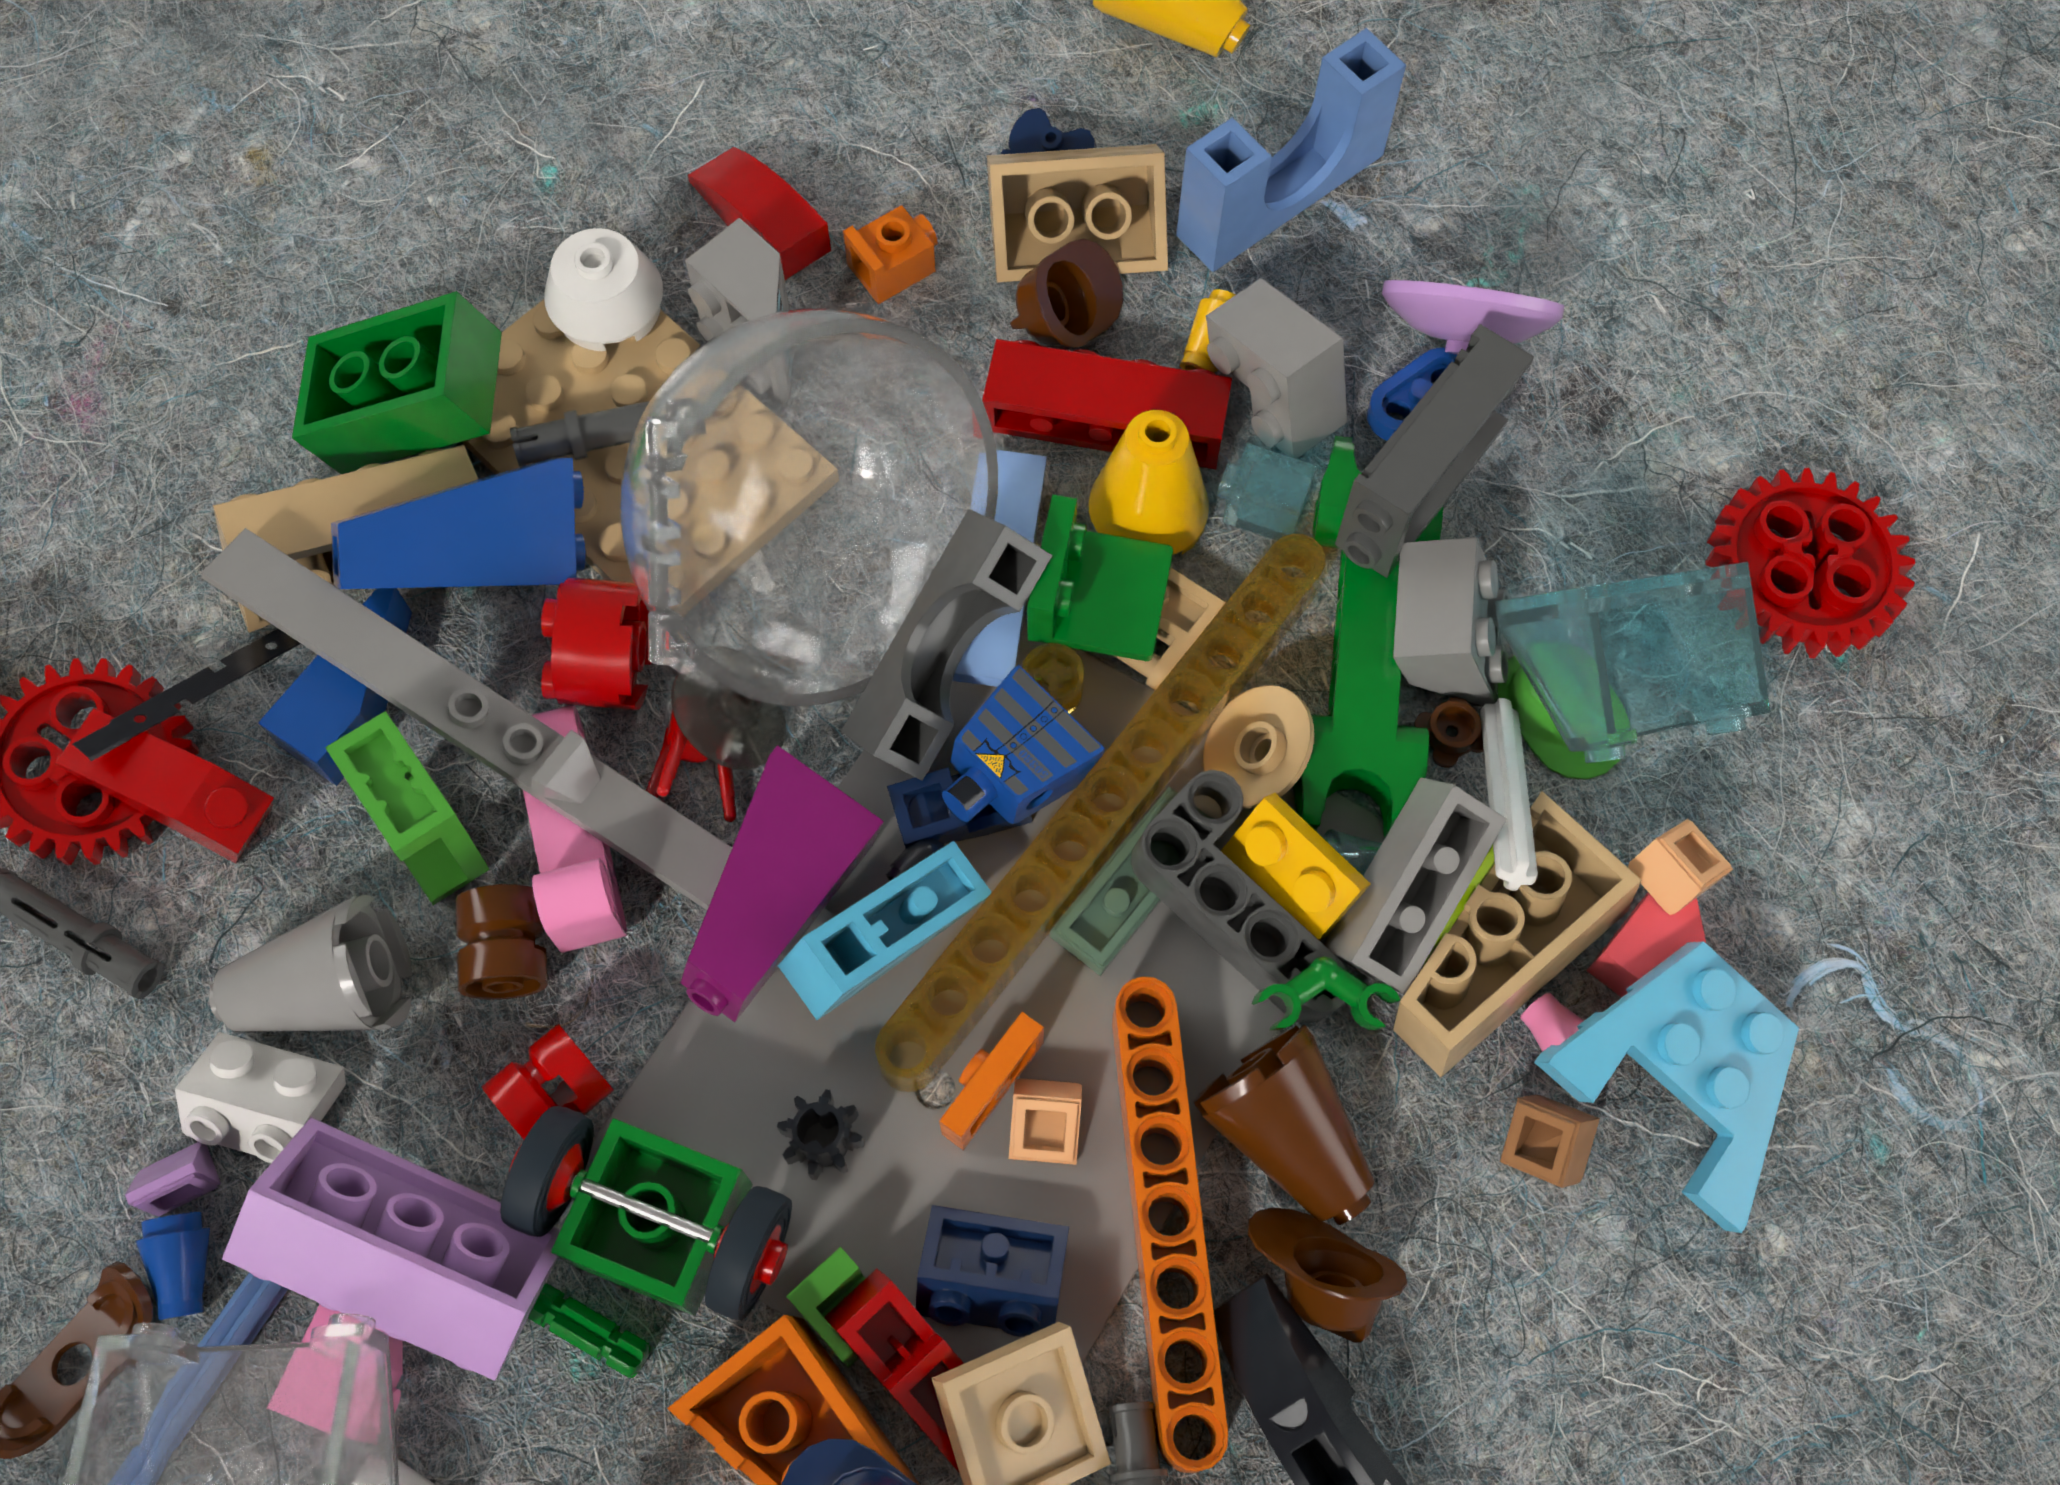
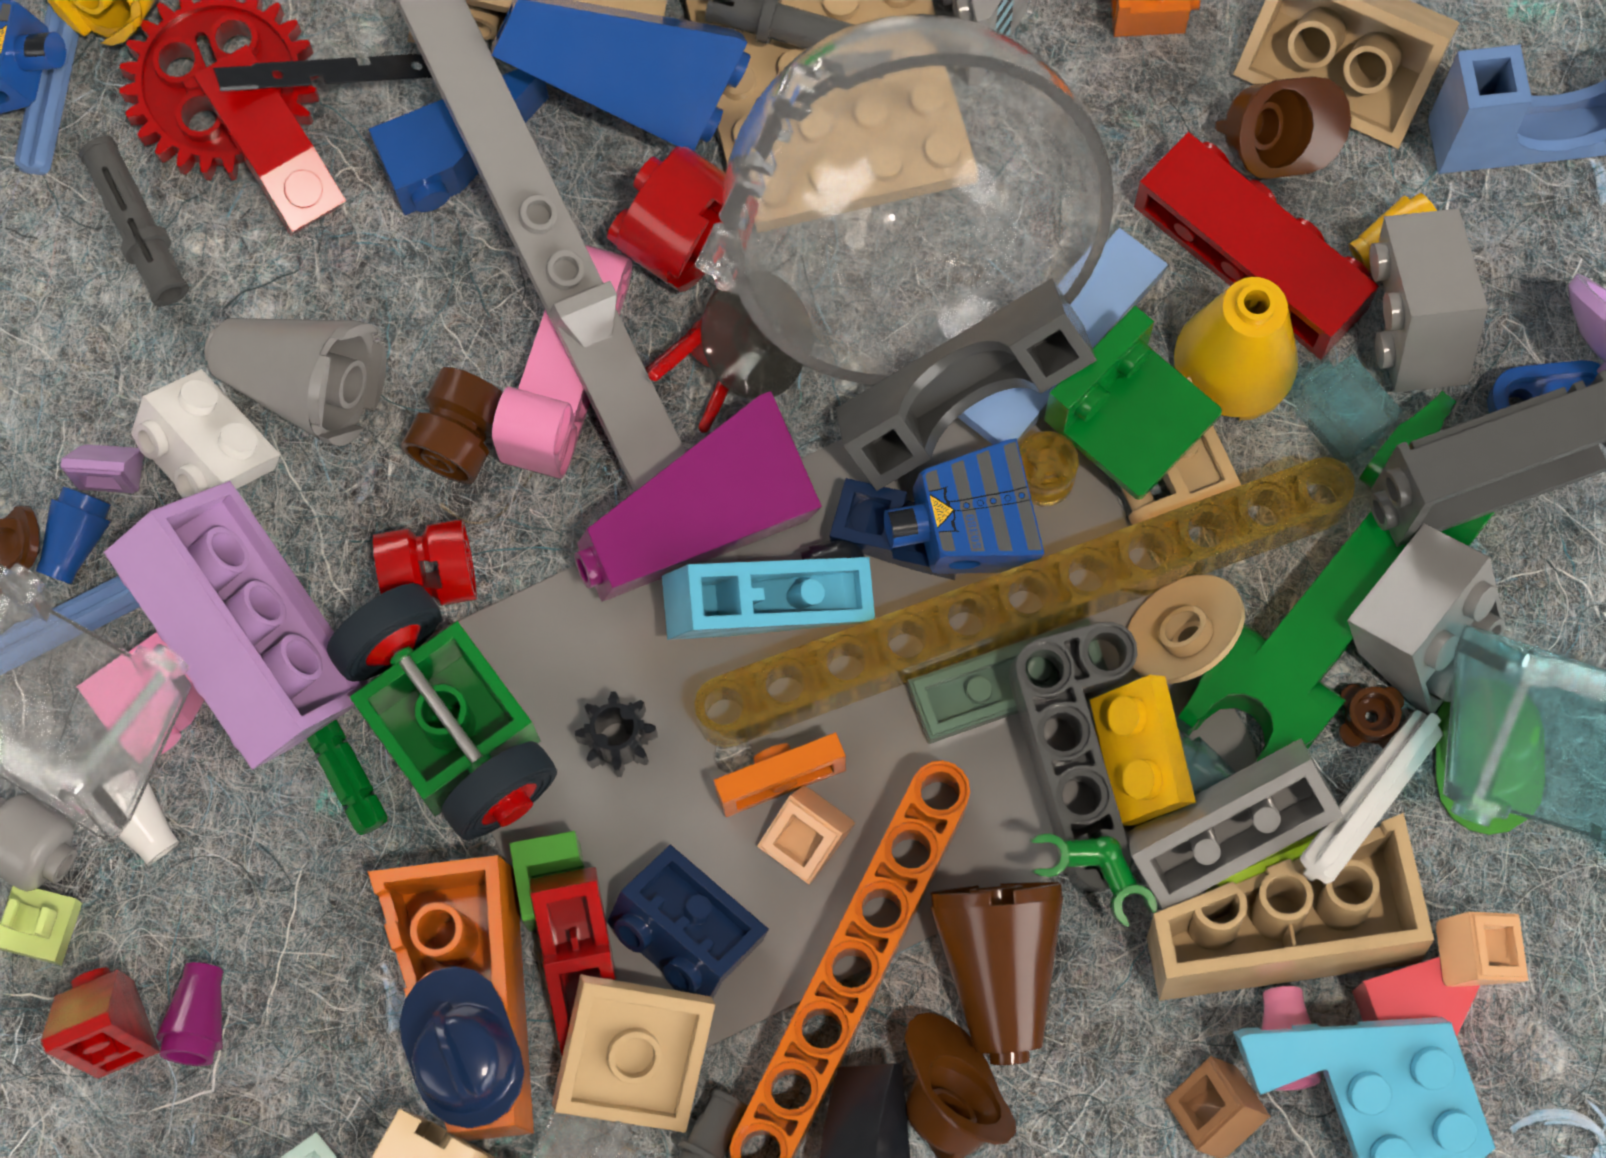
camera: 35 degrees right, 5 degrees up
bright green panel [325,711,490,905] -> none

